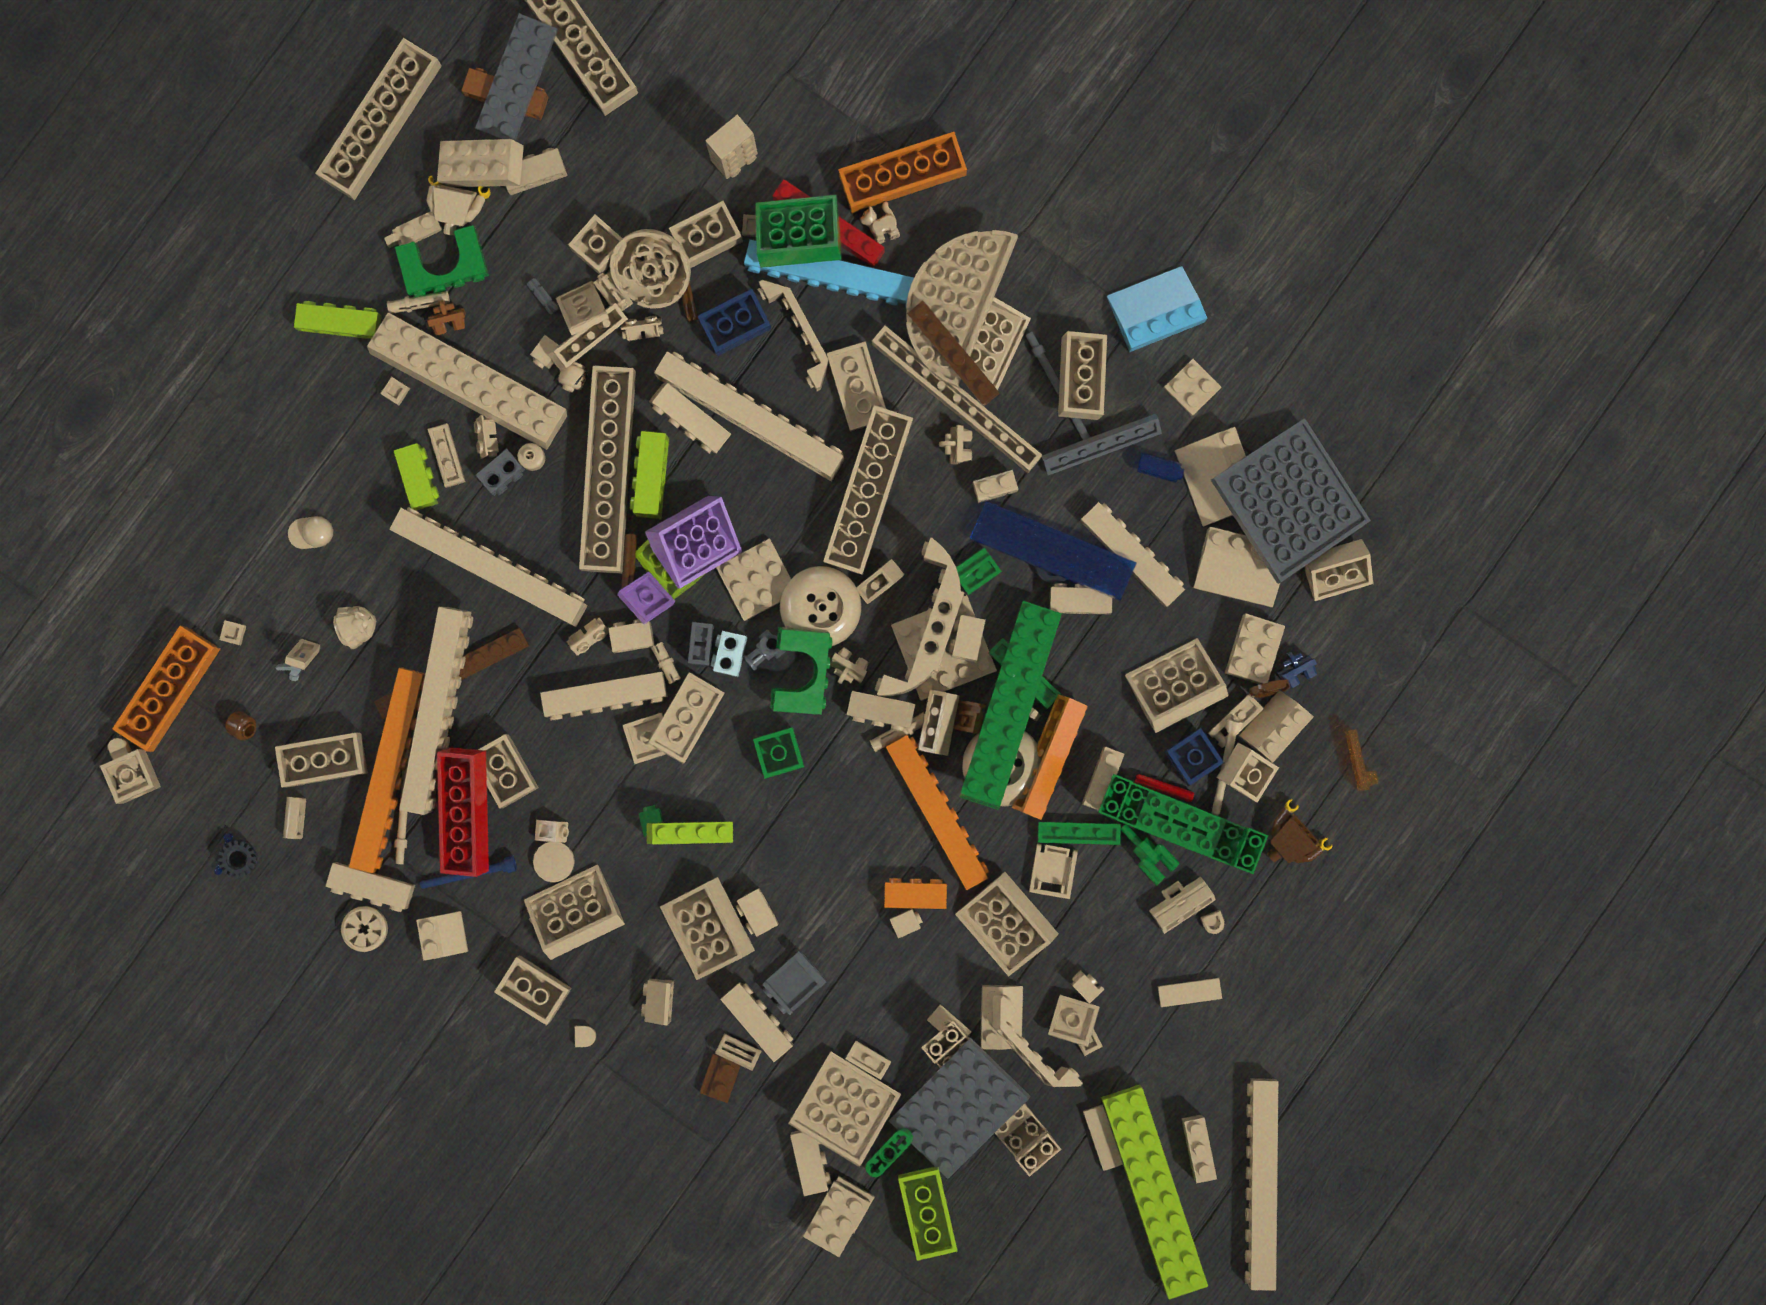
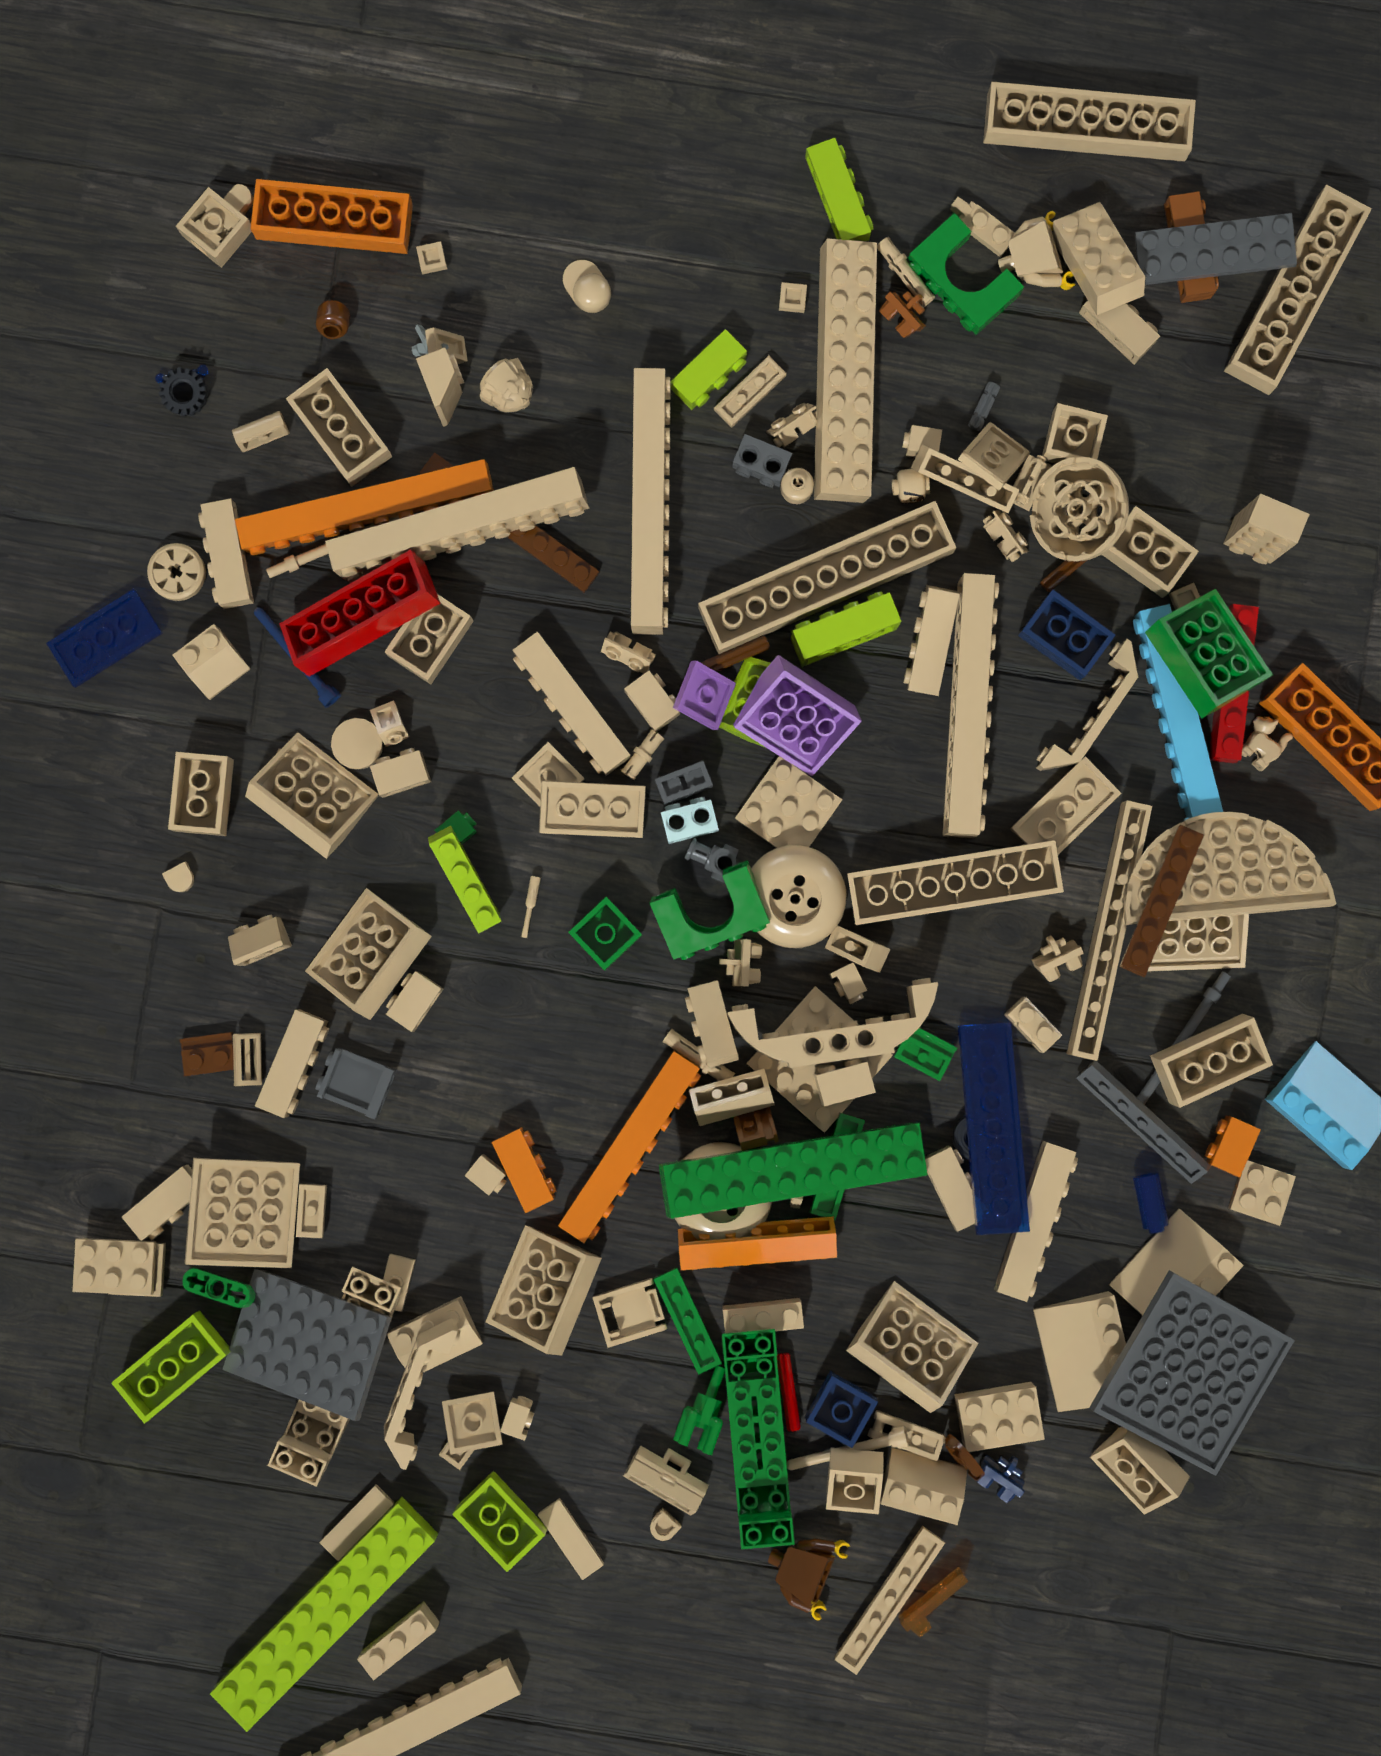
camera: 60 degrees right, 0 degrees up
none -> clear blue plate [46,589,163,688]
none -> tan brick [370,748,431,798]
none -> tan slope [416,348,464,427]
none -> lime brick [452,1471,547,1572]
none -> tan piece [521,876,541,938]
none -> tan brick [829,962,867,1004]
none -> tan plate [834,1526,945,1675]
none -> orange brick [1205,1116,1261,1177]

